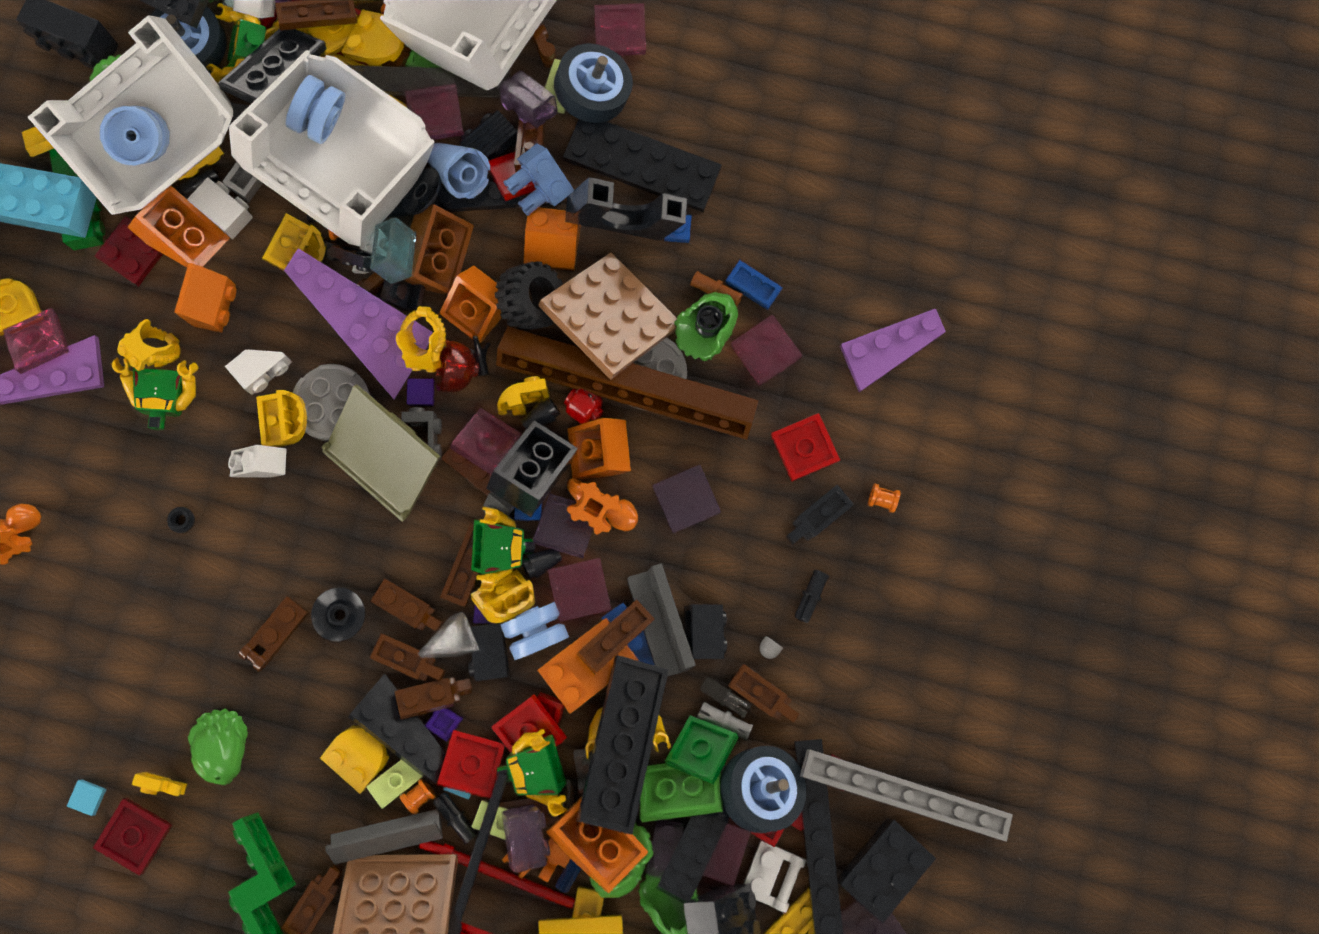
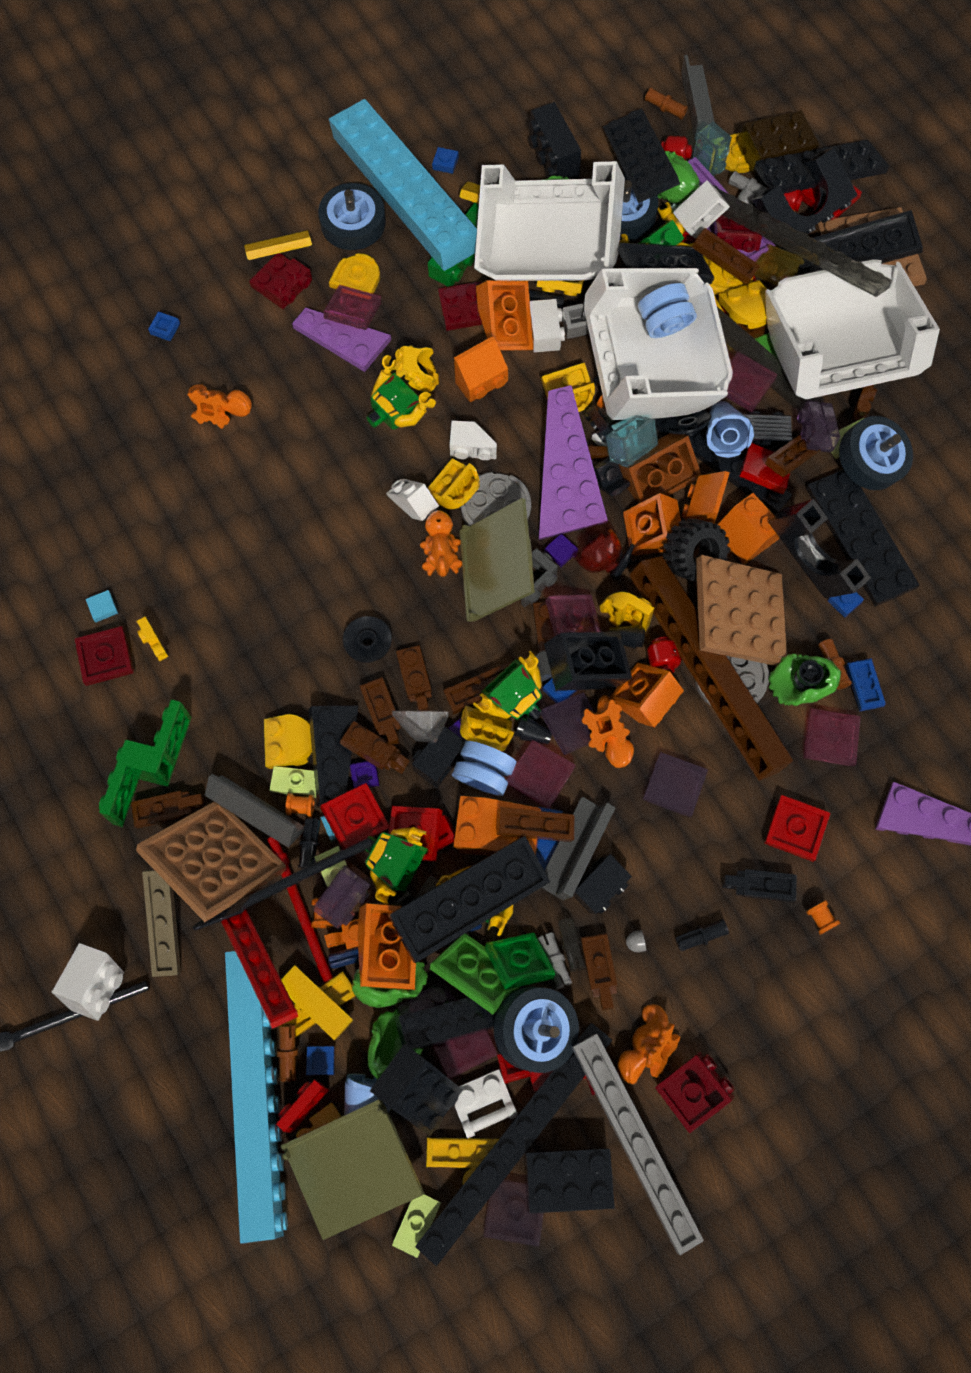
camera: 50 degrees right, 10 degrees down
light blue wheel [100,105,170,166] -> none
black plate [167,507,195,533] -> none
bright green piece [188,708,248,786] -> none
reddish brown plate [238,596,309,672] -> none
yellow piece [396,306,446,372] -> none
medium blue brick [503,144,574,216] -> none
clear pink plate [595,4,646,55] -> none
none -> orange animal [420,510,462,577]
none -> orange animal [617,1004,680,1084]
none -> dark red plate [655,1052,735,1134]
none -> orange slope [681,471,730,523]

